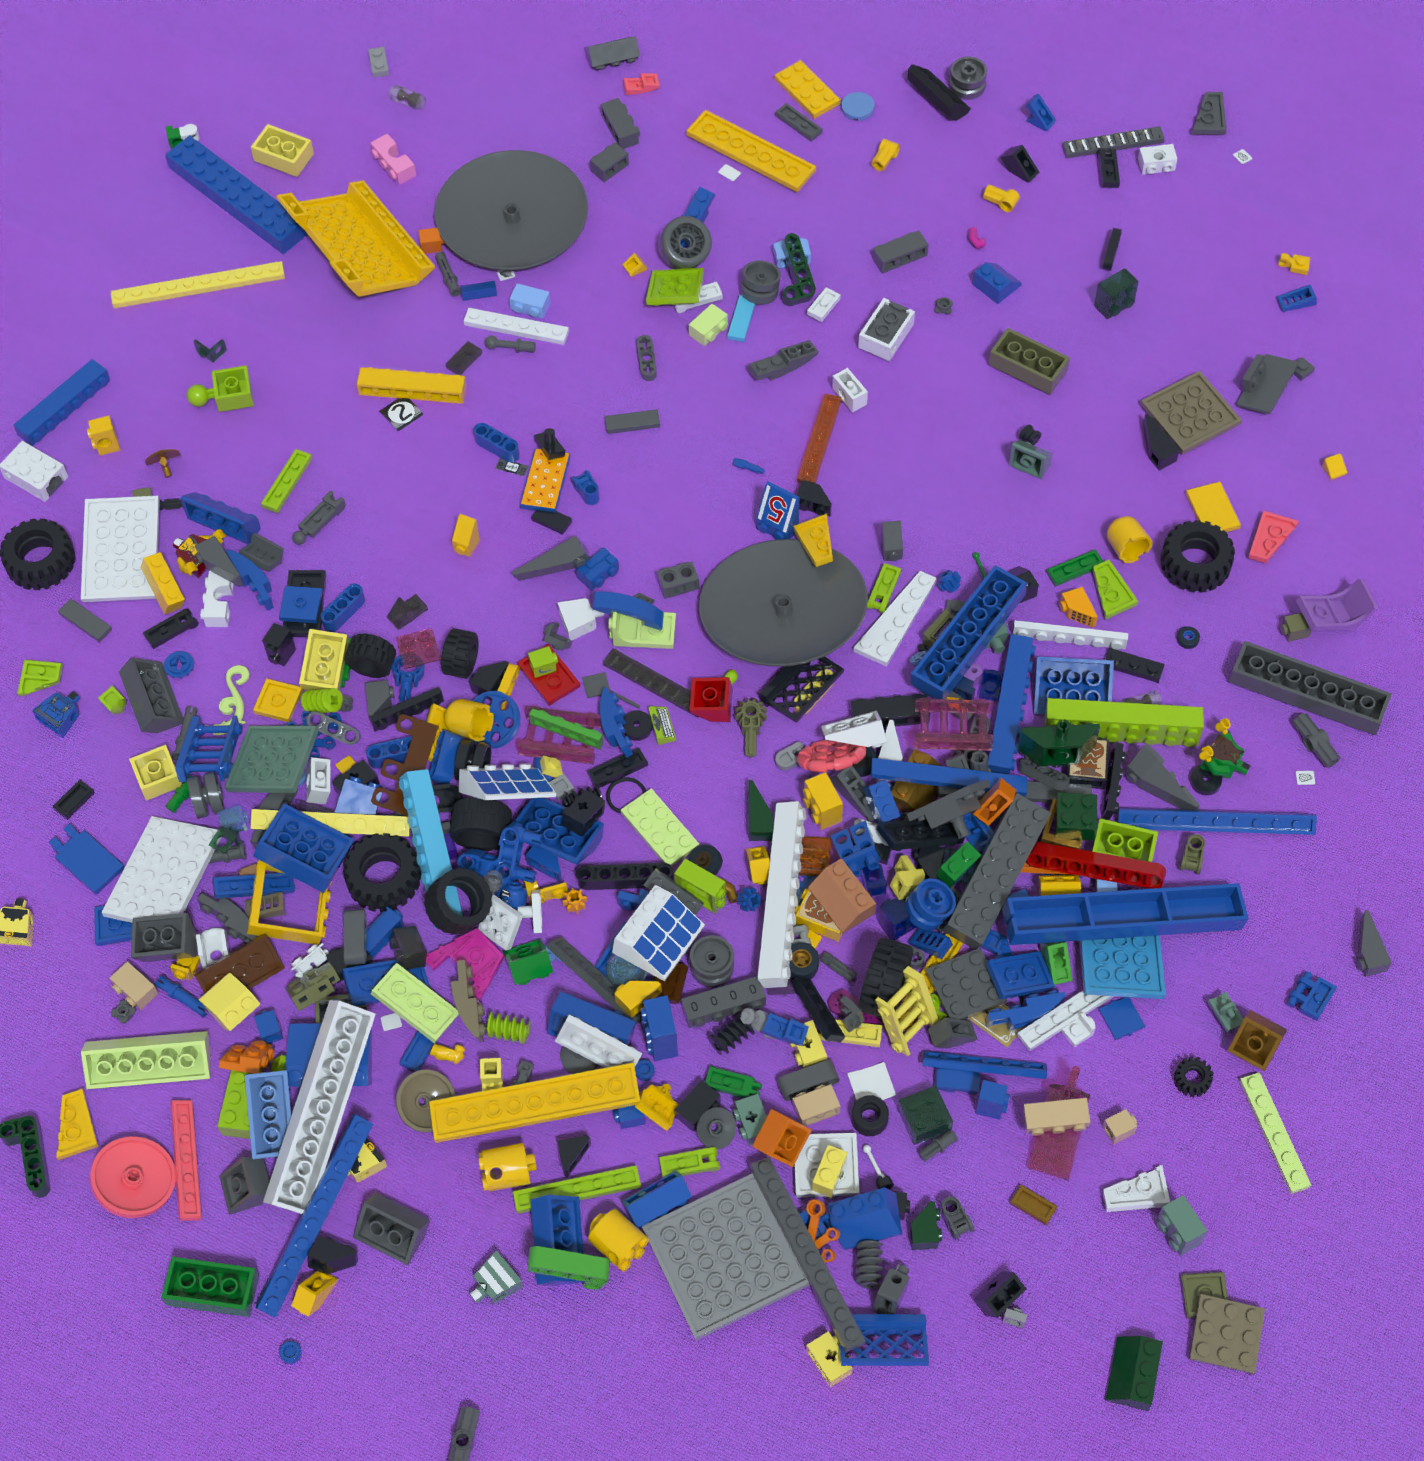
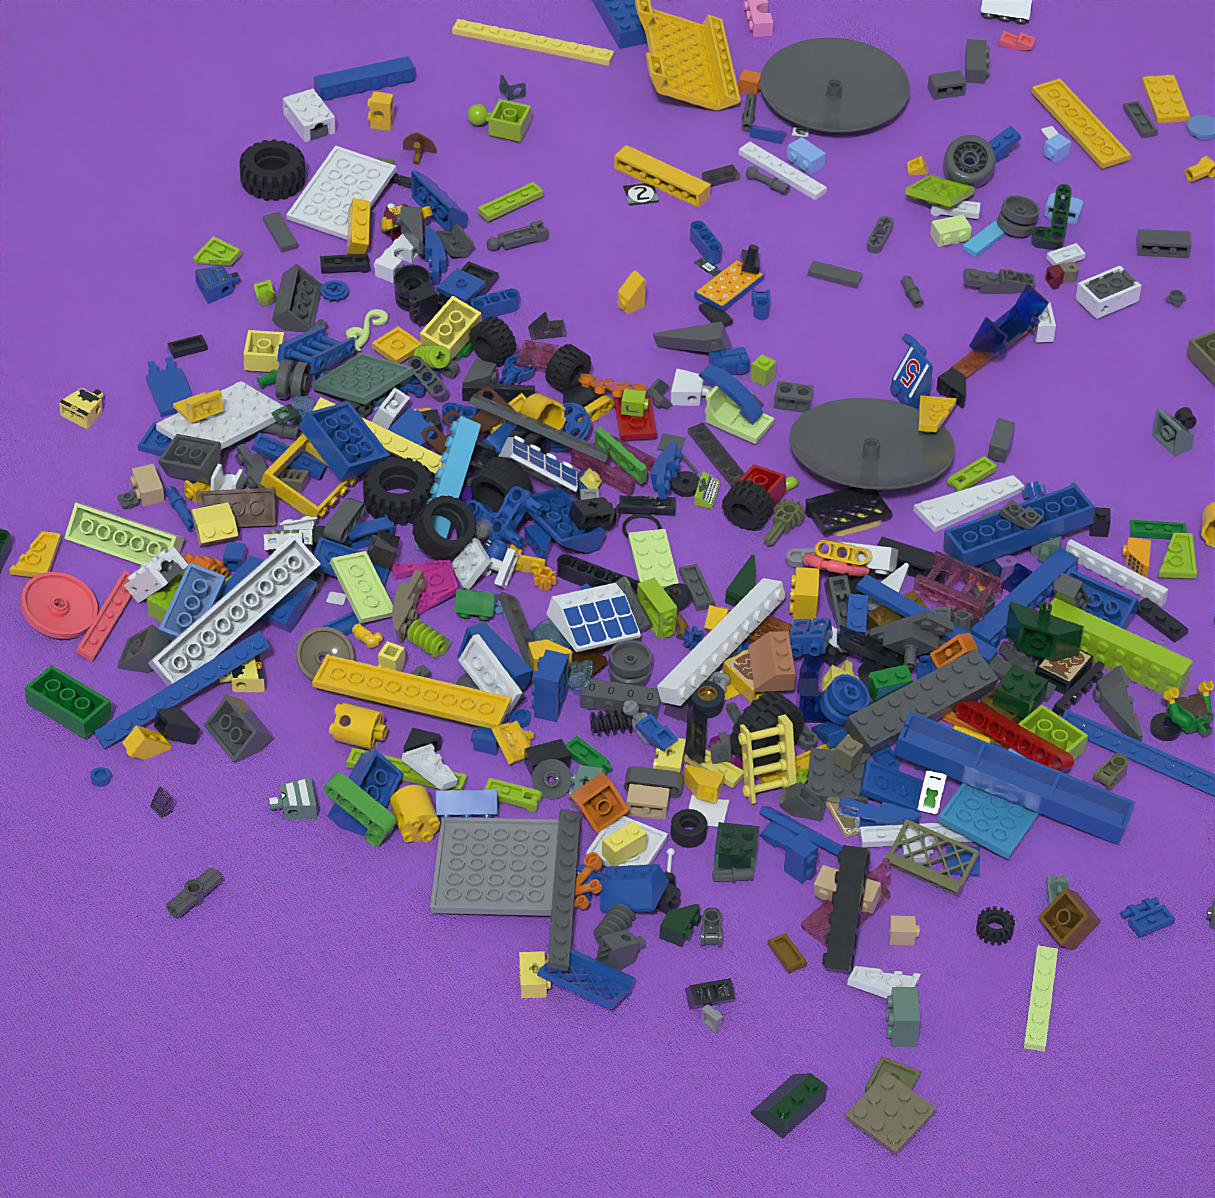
camera: 25 degrees right, 15 degrees down
none -> white piece [124,547,188,603]
none -> clear purple slope [150,786,174,818]
none -> yellow bracket [173,389,223,423]
none -> black wheel [393,264,431,312]
none -> white wing [401,744,458,791]
none -> dark grey tile [469,393,610,462]
none -> clear light blue plate [568,660,593,692]
none -> orange plant [578,373,648,397]
none -> dark grey tile [679,564,715,611]
none -> yellow slope [684,764,724,804]
none -> black tyre [721,480,774,530]
none -> lime brick [750,354,777,387]
none -> yellow beam [815,540,873,565]
none -> black brick [822,845,871,974]
none -> dark tan brick [833,736,863,772]
none -> olive fence [884,819,980,898]
none -> dark grey pin [901,275,924,308]
none -> clear blue windscreen [969,284,1049,355]
none -> dark grey slope [999,500,1043,530]
none -> light blue brick [1043,134,1071,163]
none -> leg [1045,262,1080,290]
none -> dark grey brick [1053,573,1090,611]

